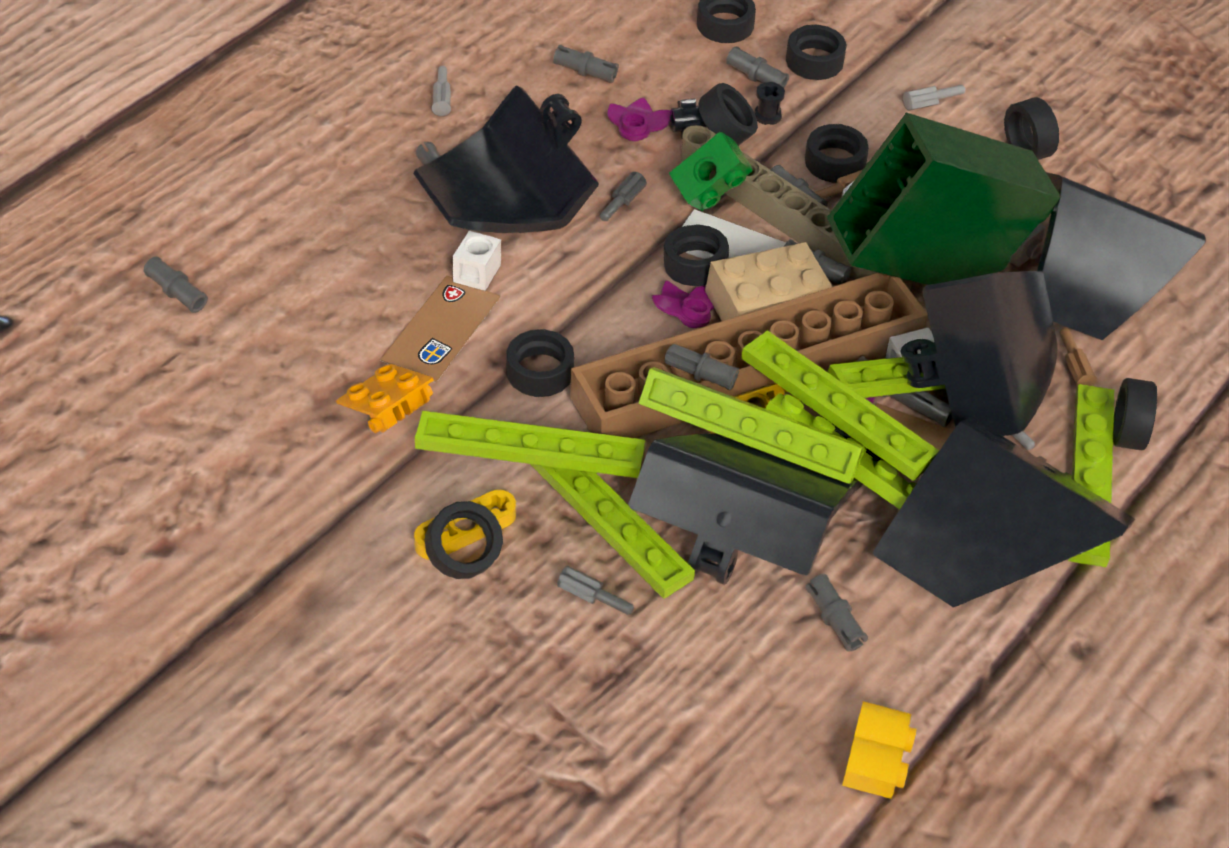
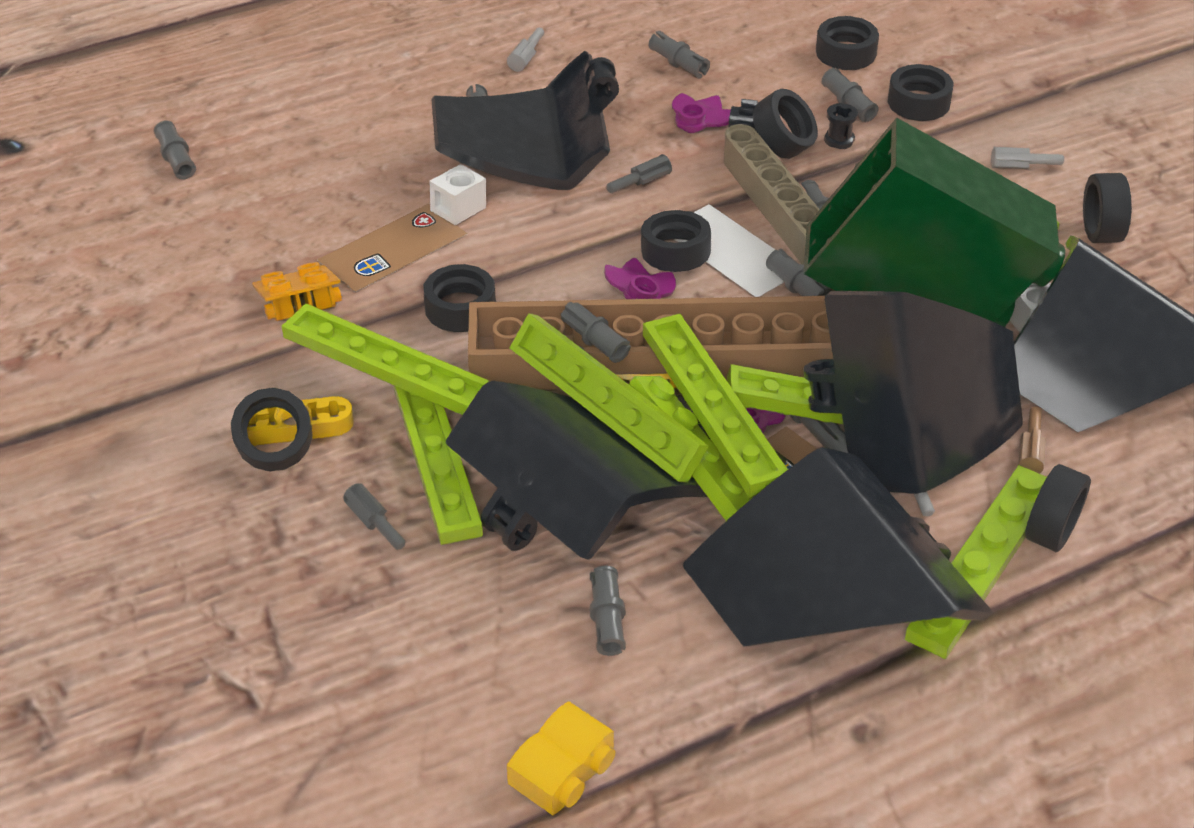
camera: 25 degrees right, 5 degrees down
green brick [669,132,753,211] -> none
tan brick [705,242,832,321] -> none

